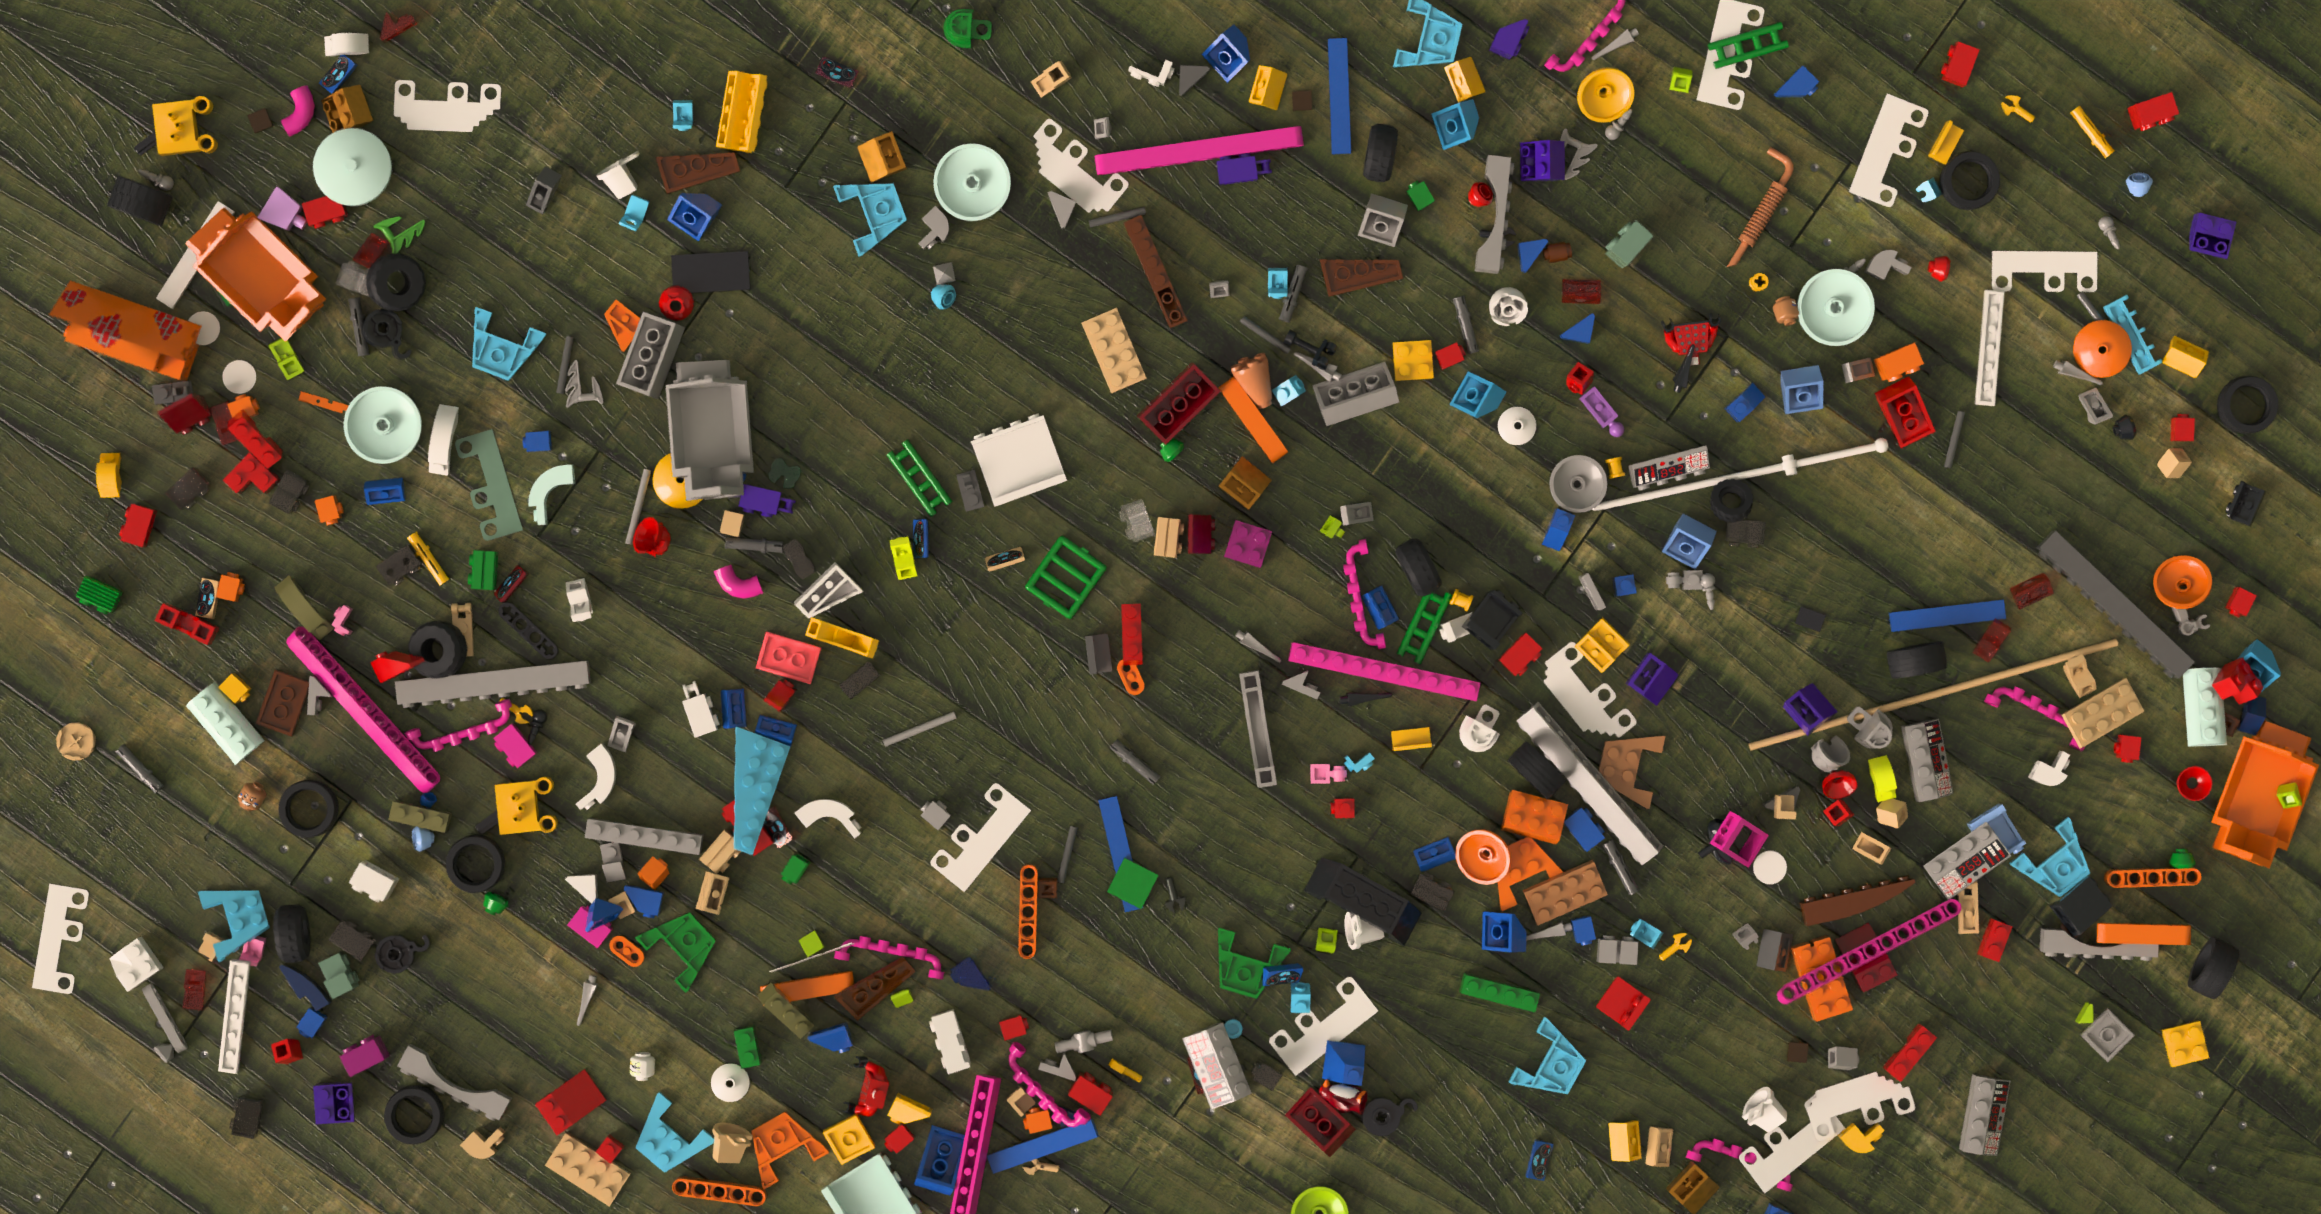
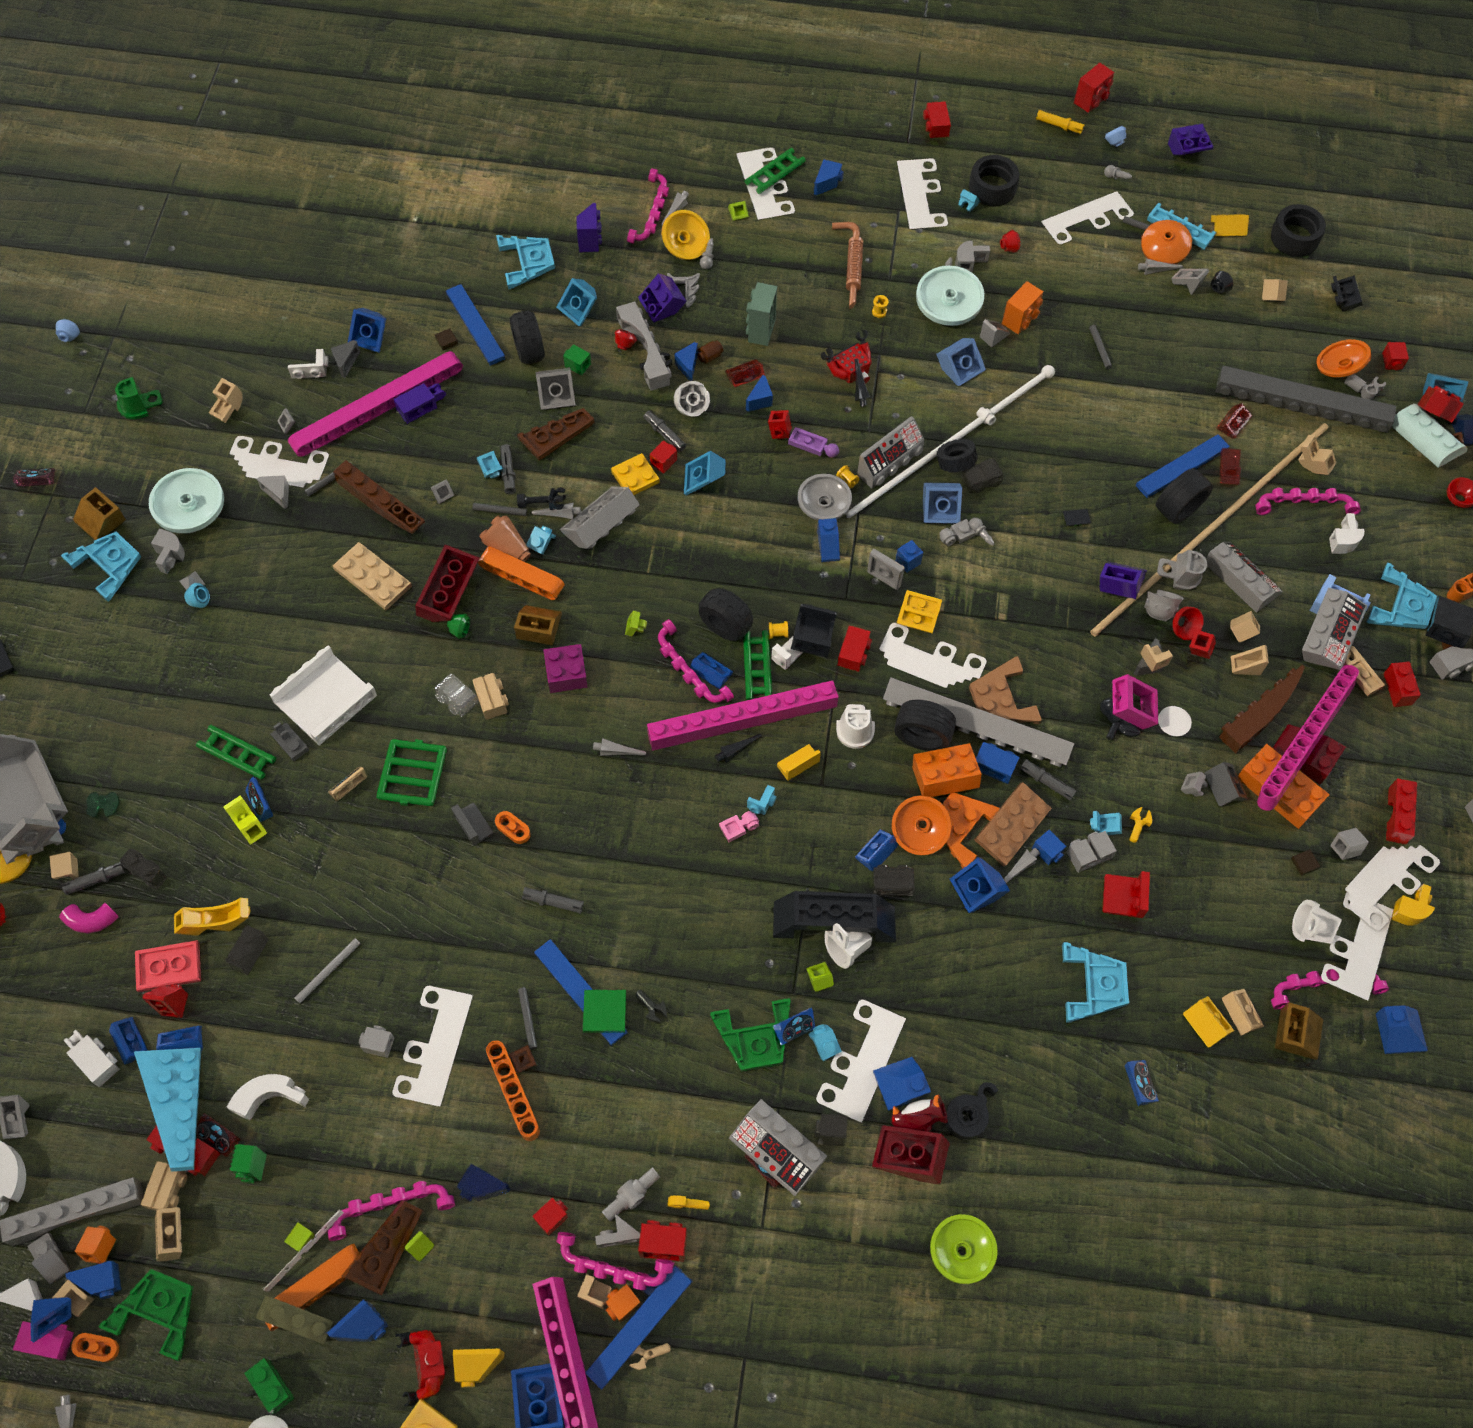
camera: 30 degrees left, 25 degrees down
dark purple brick [739,484,796,518] -> none
white wedge [794,562,863,619] -> none
red brick [884,1123,915,1154] -> none
white wedge [929,1009,971,1074] -> none
red arch [1121,604,1142,665] -> none
dark red slope [1188,514,1215,554] -> none
medium azure tile [1224,1019,1242,1039] -> none
light grey arch [1239,670,1277,788] -> none
yellow panel [1249,65,1287,110] -> none
light grey slope [1282,670,1320,699] -> none
red brick [1331,798,1355,818] -> none
light grey slope [1340,502,1374,525] -> none
yellow panel [1444,57,1485,103] -> none
green brick [1459,973,1540,1012] -> none
white dish [1498,407,1536,445] -> none
dark purple slope [1625,652,1679,706] -> none
blue slope [1724,383,1765,422] -> none
medium nougat head [1773,296,1799,326] -> none
neon yellow brick [1868,755,1897,802] -> none
red slope [1874,376,1935,448] -> none
yellow panel [1928,120,1964,165] -> none
white tile [1975,290,2005,406] -> none
yellow bar [2001,95,2035,123] -> none
tan plate [2061,678,2144,748] -> none
red brick [2114,734,2141,763] -> none
red brick [2171,414,2195,442] -> none

